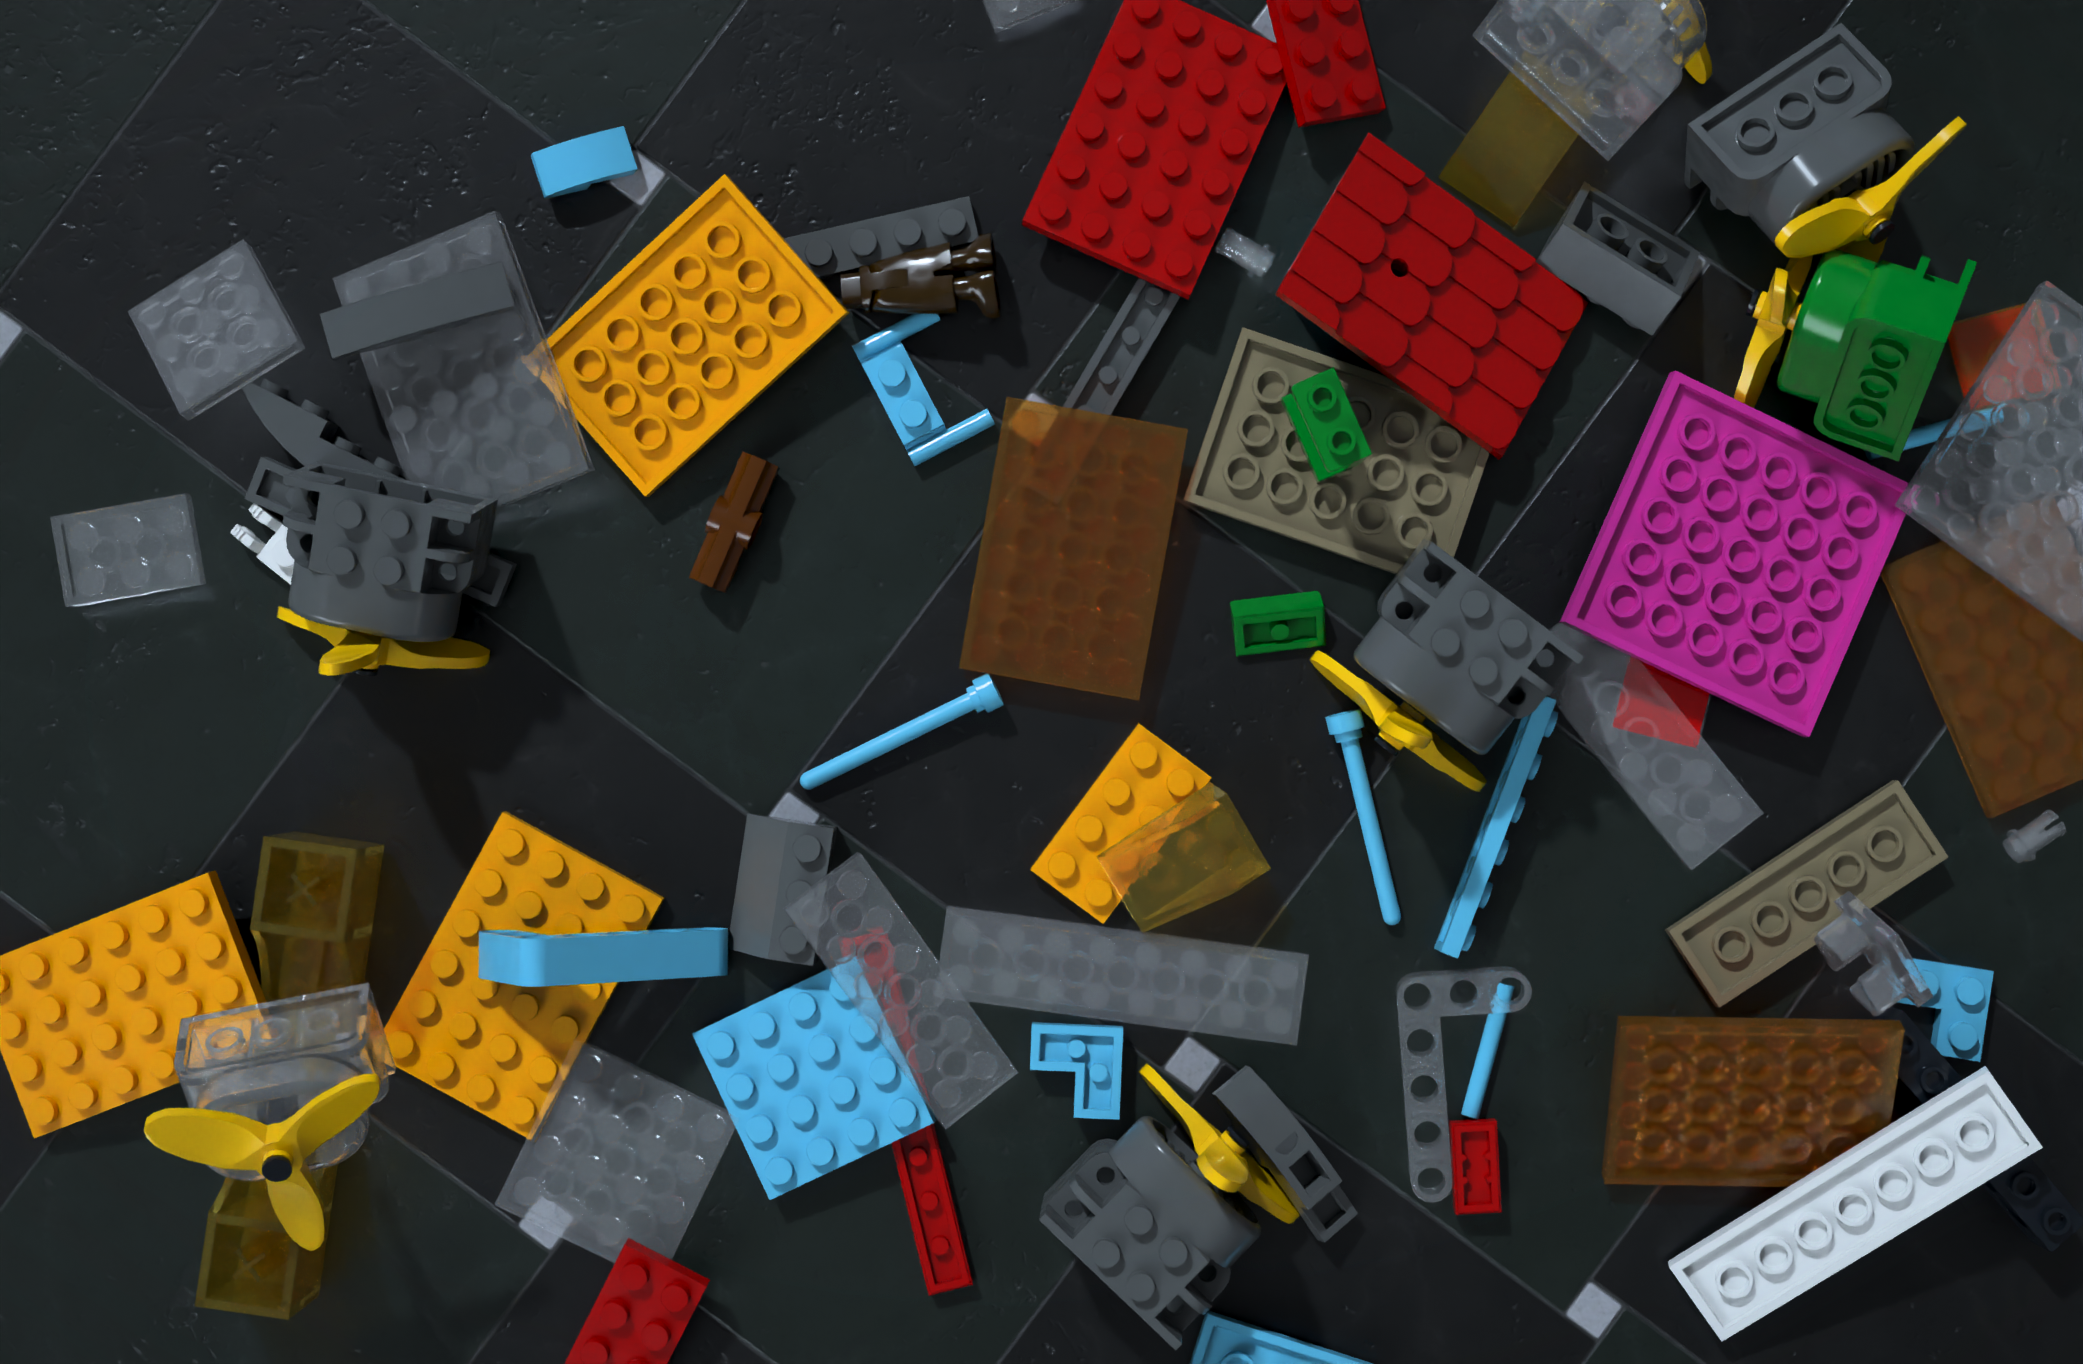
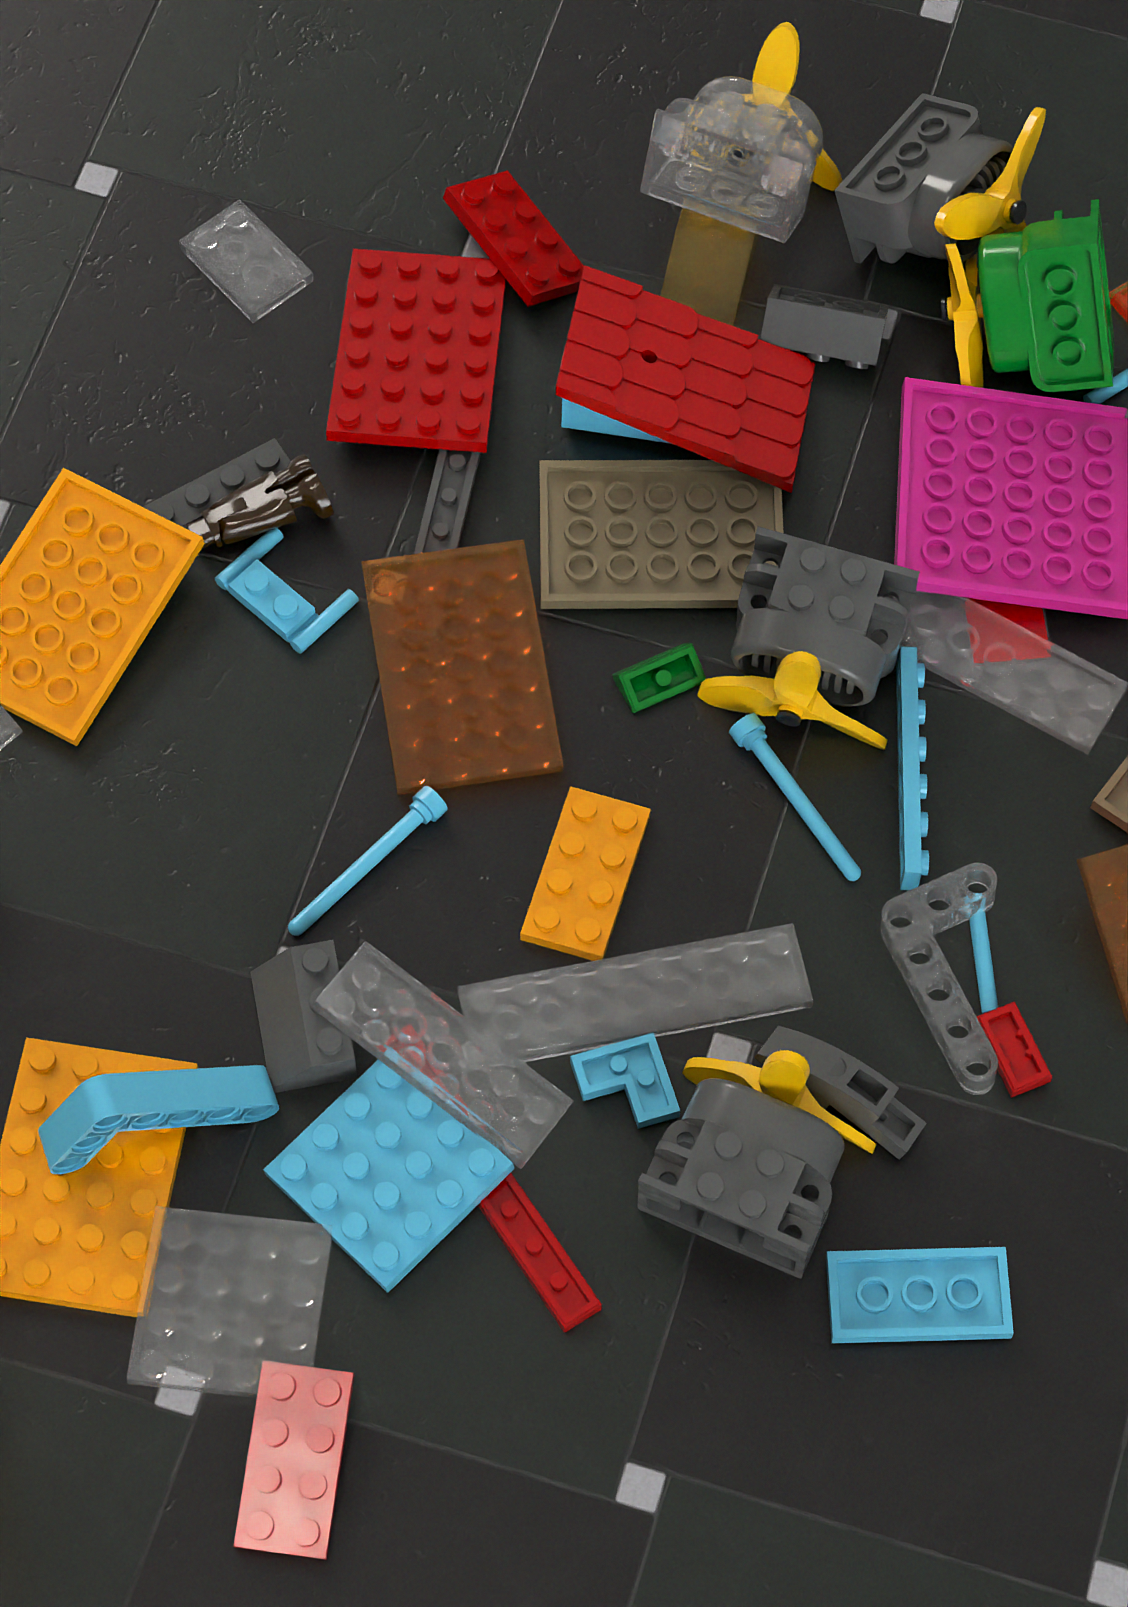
camera: 25 degrees left, 25 degrees down
reddish brown piece [689,452,780,593] -> none
clear yellow slope [1096,782,1271,933] -> none
clear pin [1215,227,1276,278] -> none
green panel [1280,367,1372,483] -> none

